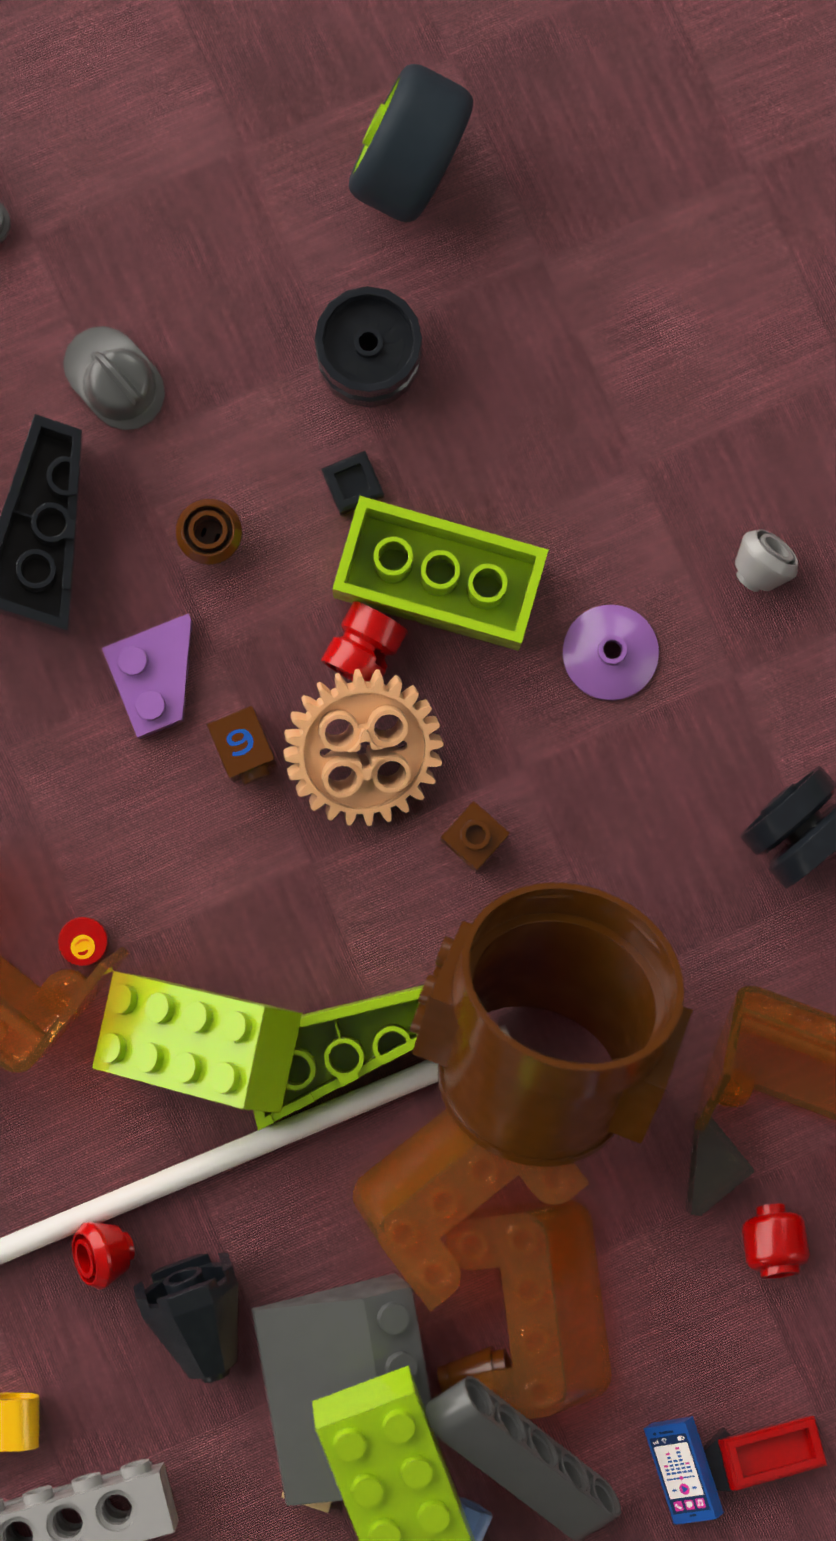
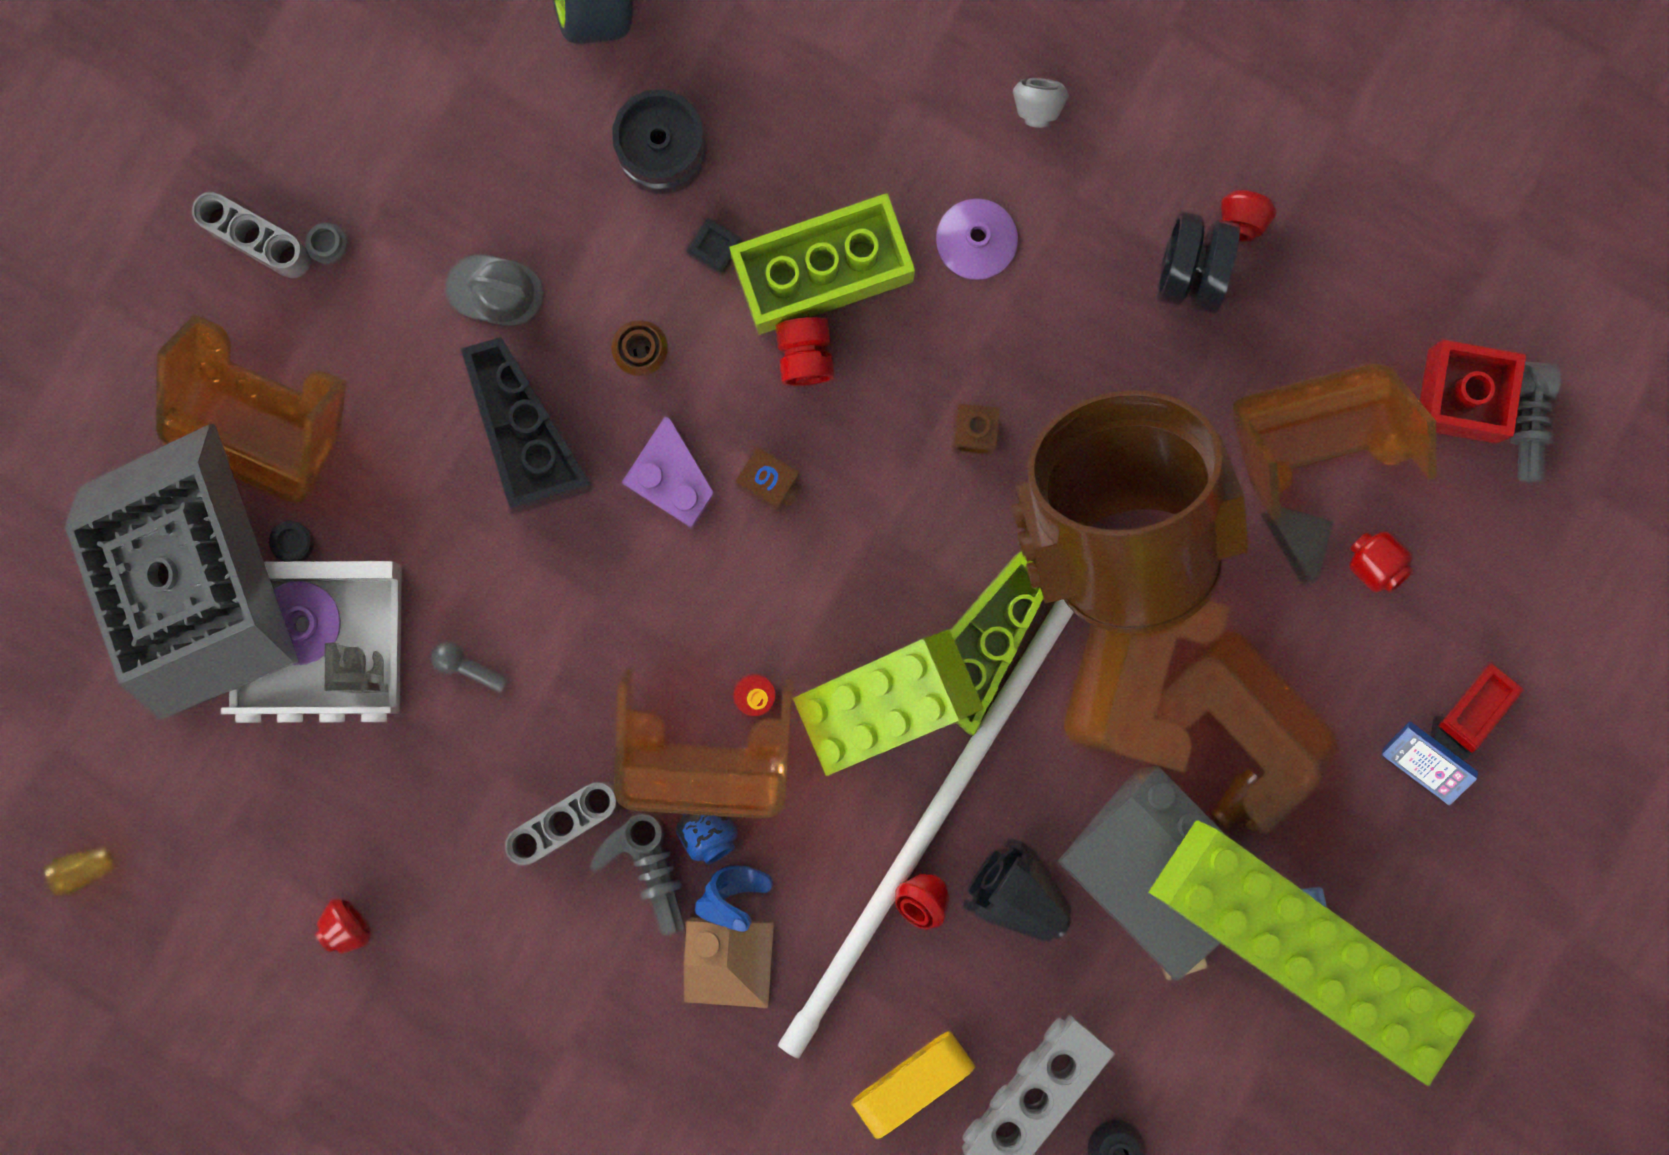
camera: 30 degrees left, 0 degrees up
light nougat gear [283,669,444,826] -> none
dark grey beam [425,1376,621,1541] -> none

